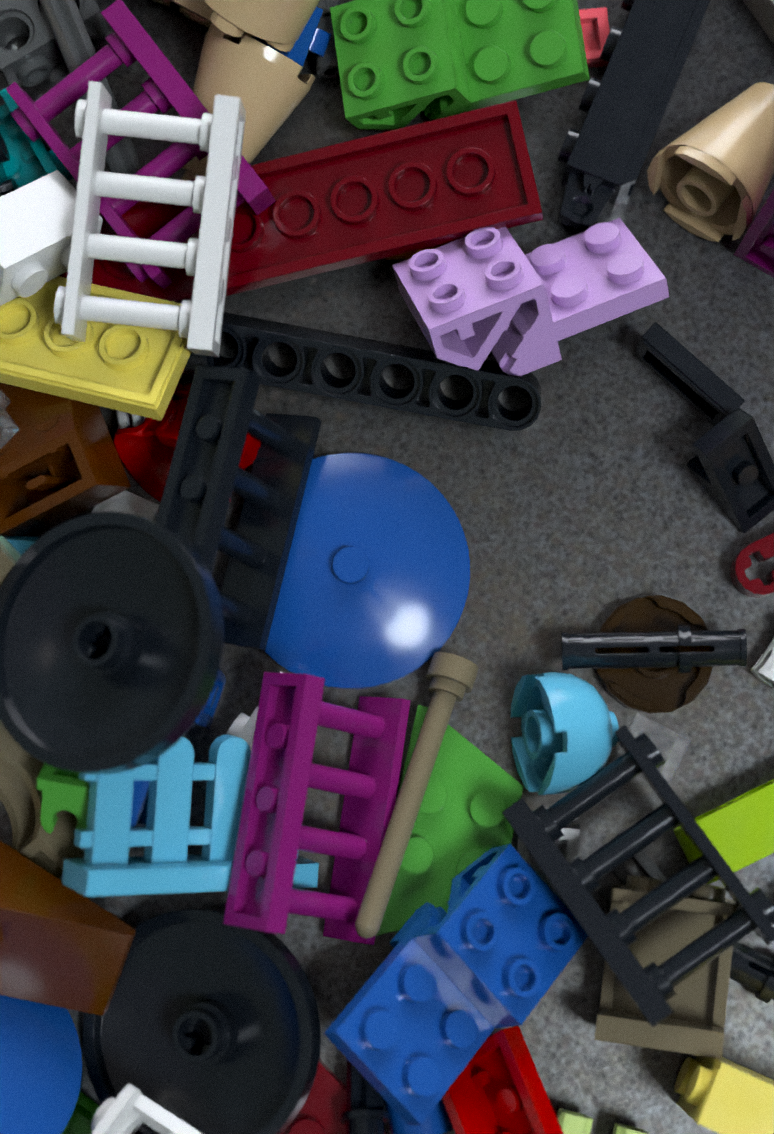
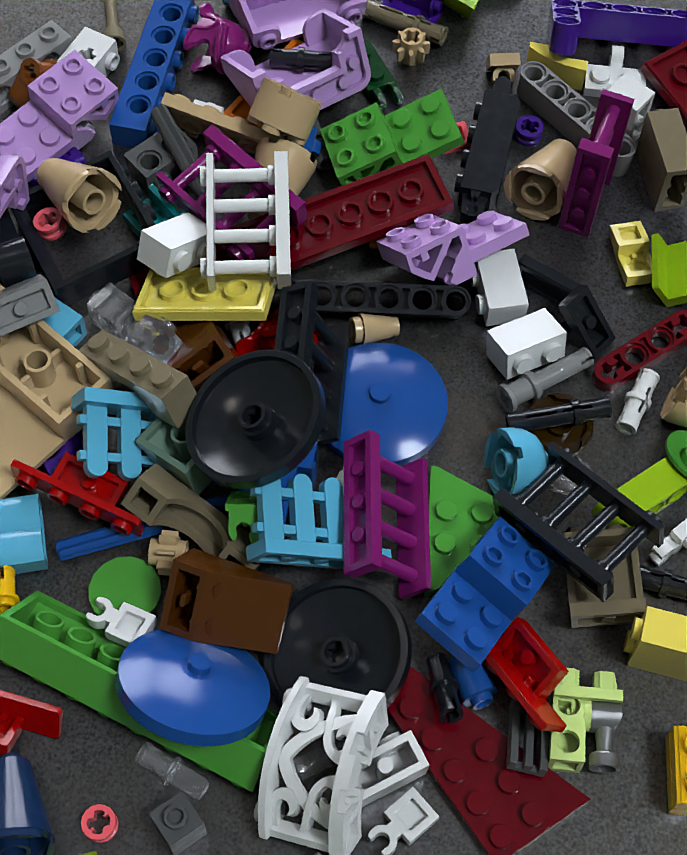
camera: 10 degrees left, 20 degrees down
dark tan piece [355,652,479,938] -> none
none -> tan cone [349,313,400,345]
none -> white brick [469,249,529,327]
none -> white brick [486,308,567,380]
none -> light grey pin [496,347,594,413]
none -> dark purple bush [514,115,544,147]

